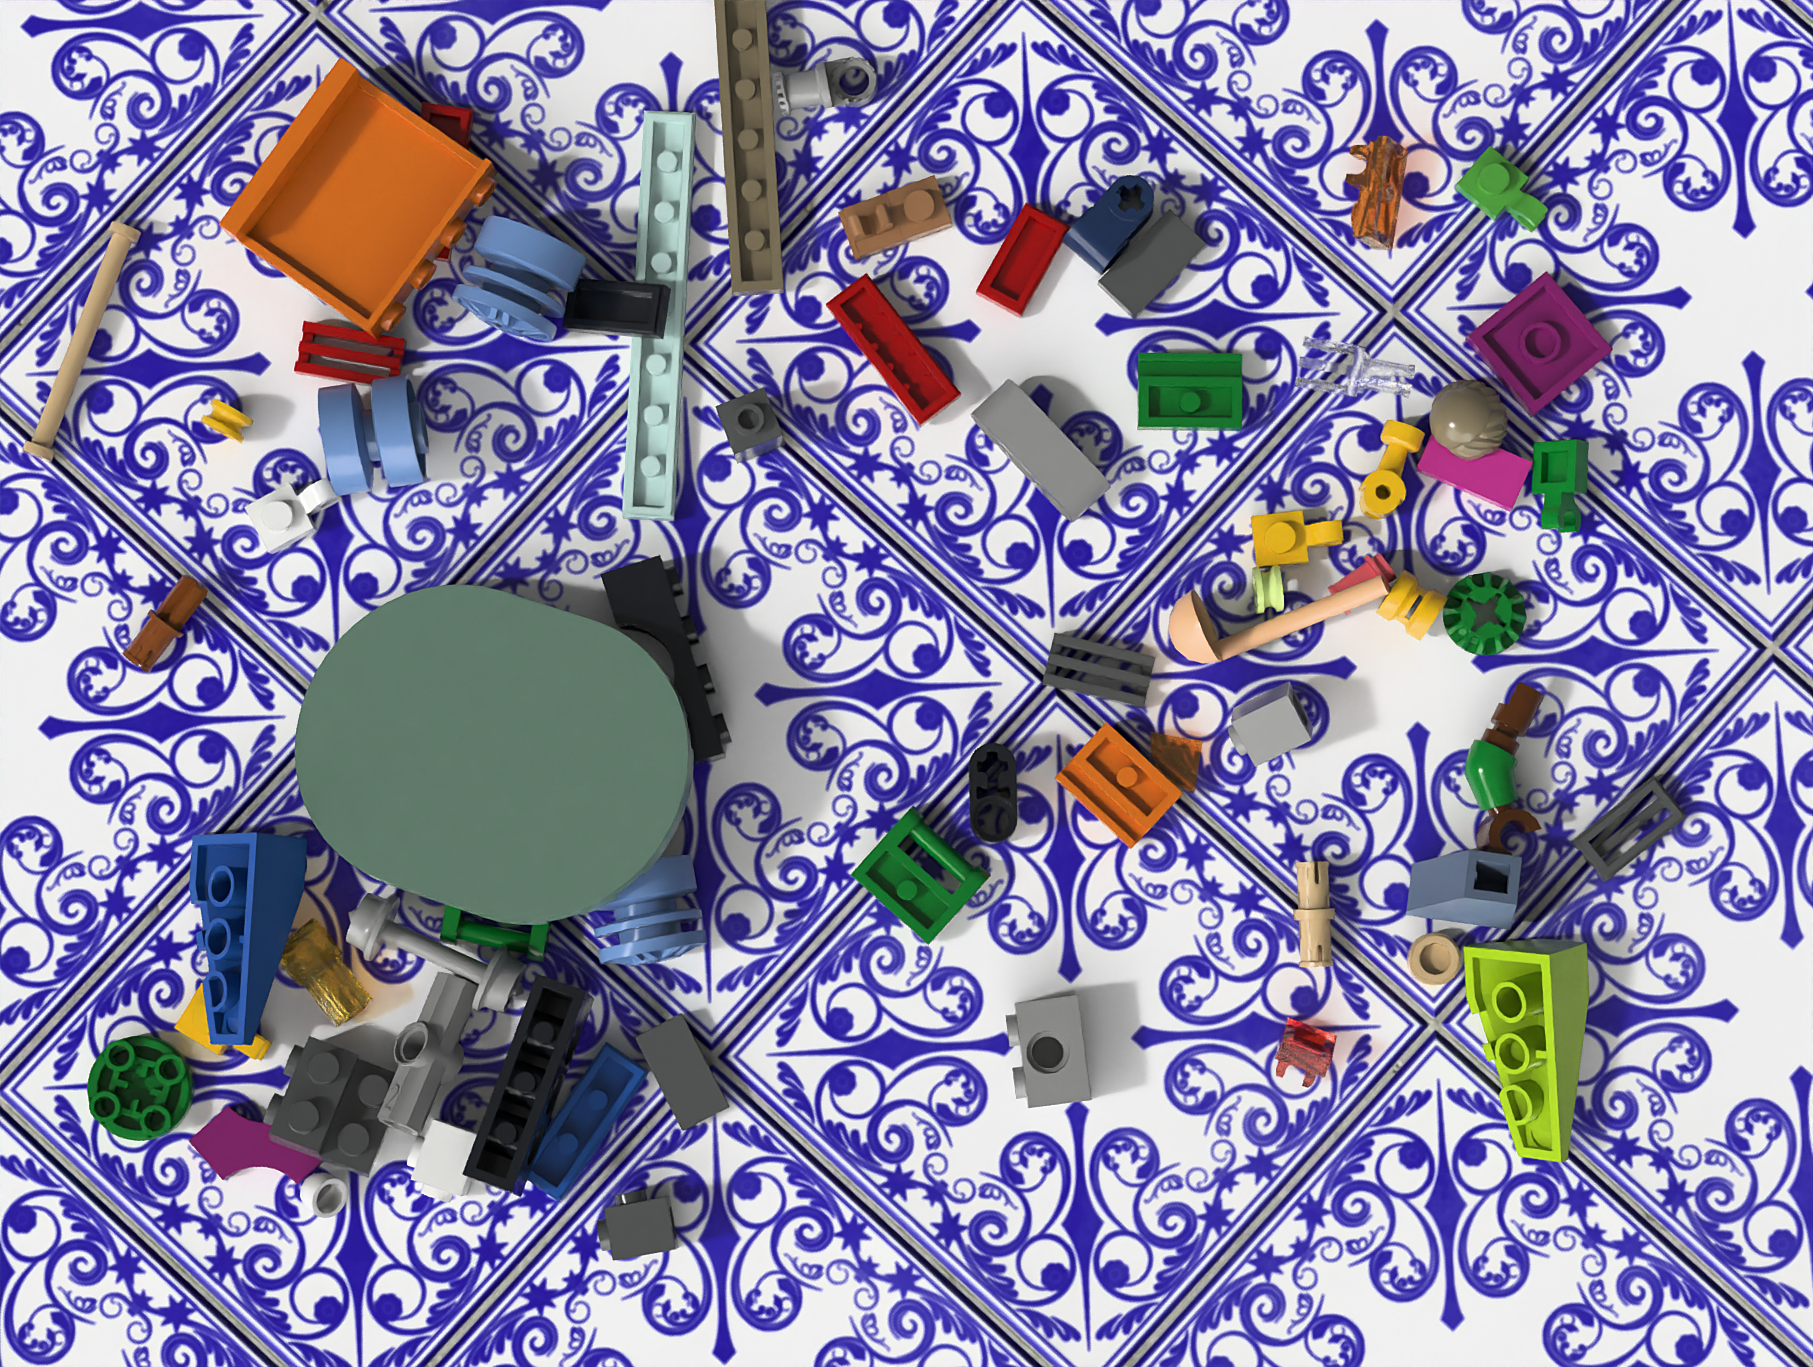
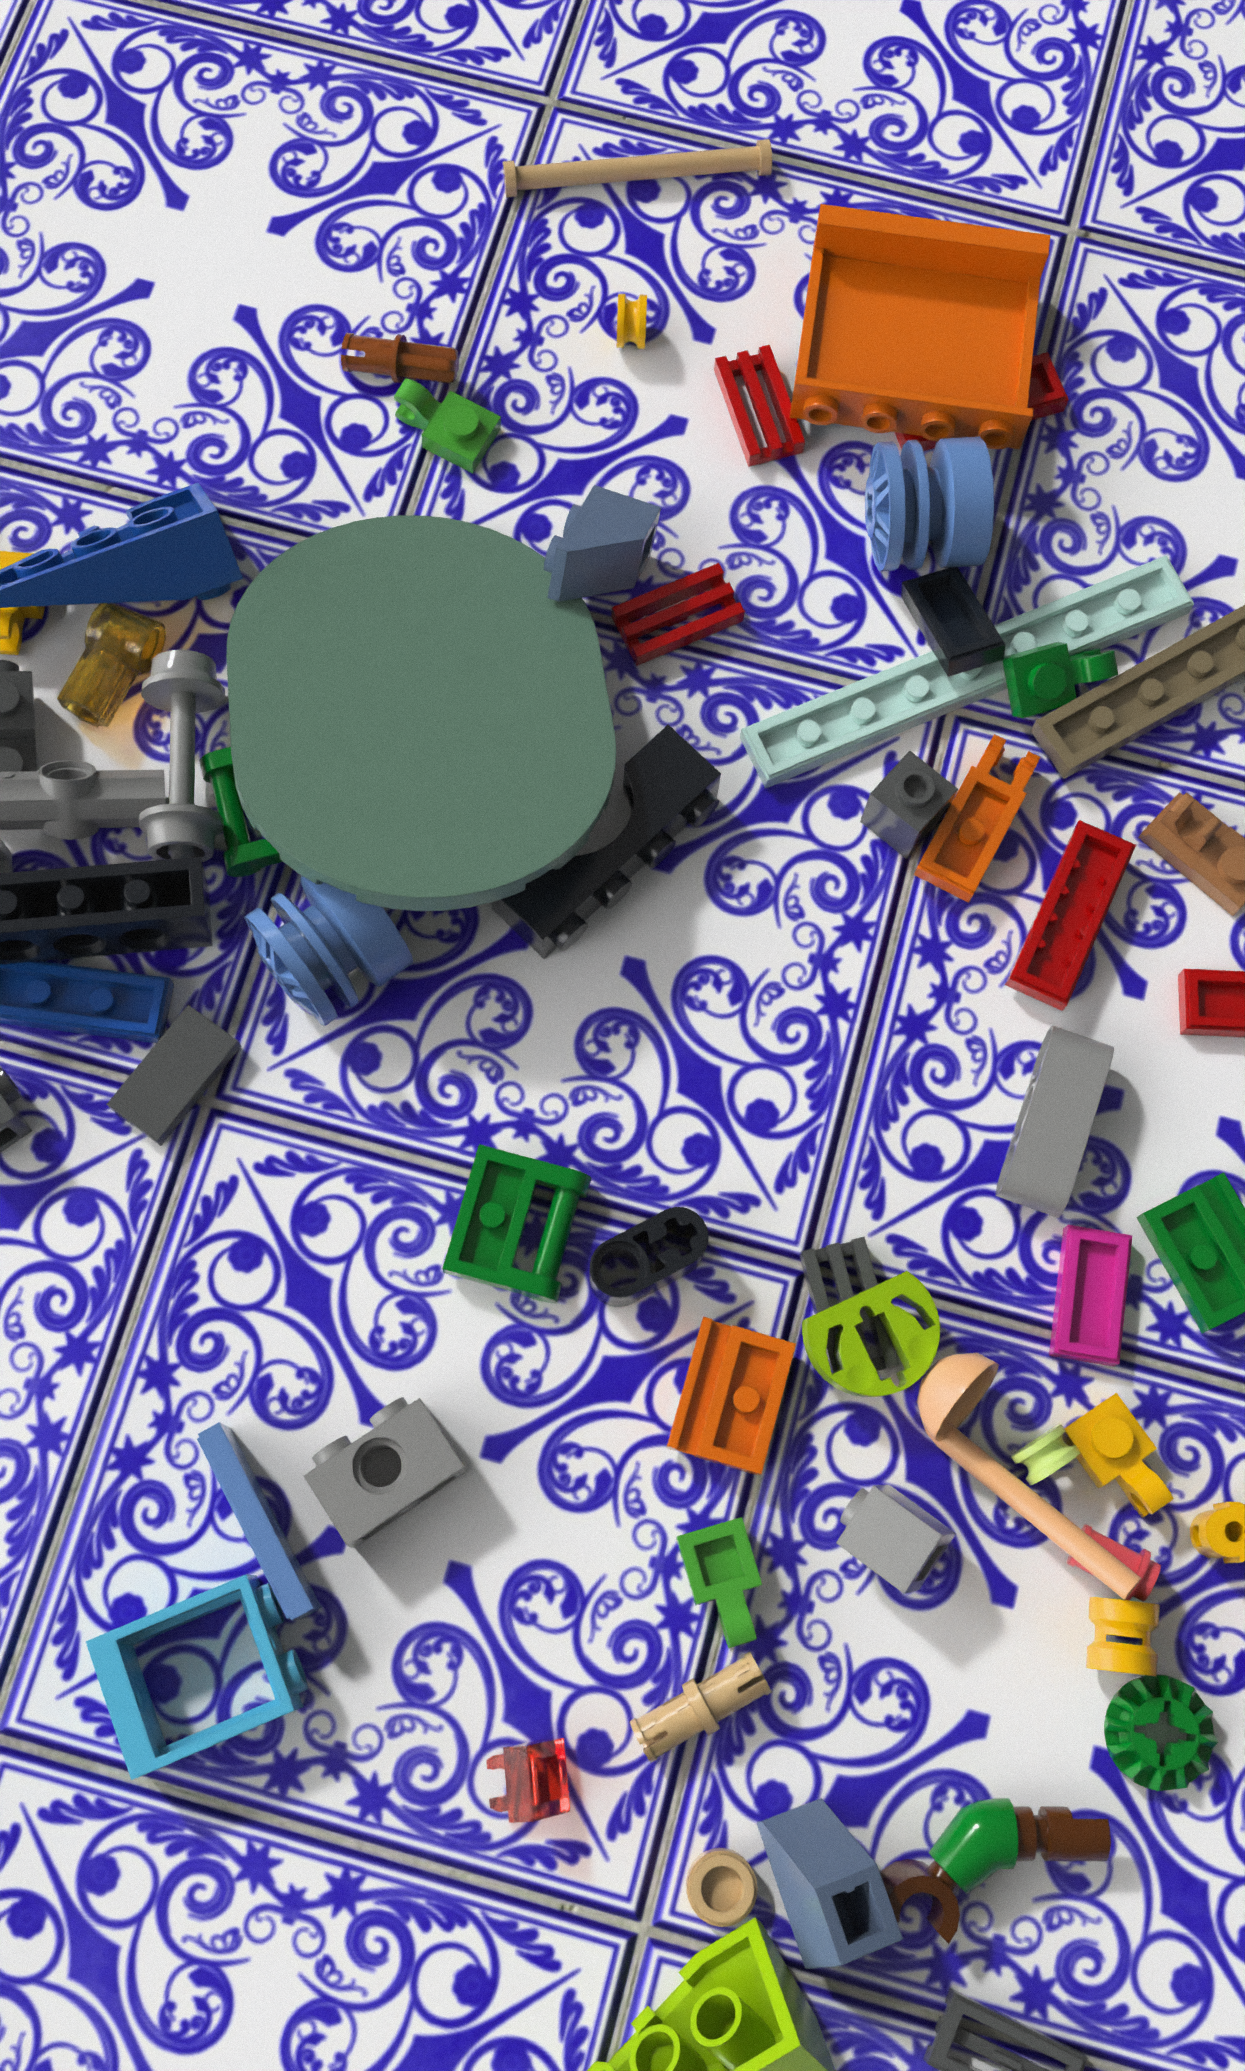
camera: 55 degrees right, 10 degrees down
white plate [244,477,342,554] -> none
medium blue wheel [318,374,429,496] -> none
clear orange tile [1150,732,1203,794] -> none
none -> medium azure window [86,1574,308,1780]
none -> medium blue tile [197,1422,322,1621]
none -> bright green plate [394,378,501,474]
none -> sand blue slope [544,485,661,602]
none -> red tile [611,563,745,666]
none -> bright green plate [676,1517,762,1648]
none -> lime piece [802,1271,940,1397]
none -> orange hinge [914,734,1041,903]
none -> green plate [1002,642,1118,718]
none -> dark pink tile [1049,1224,1133,1367]

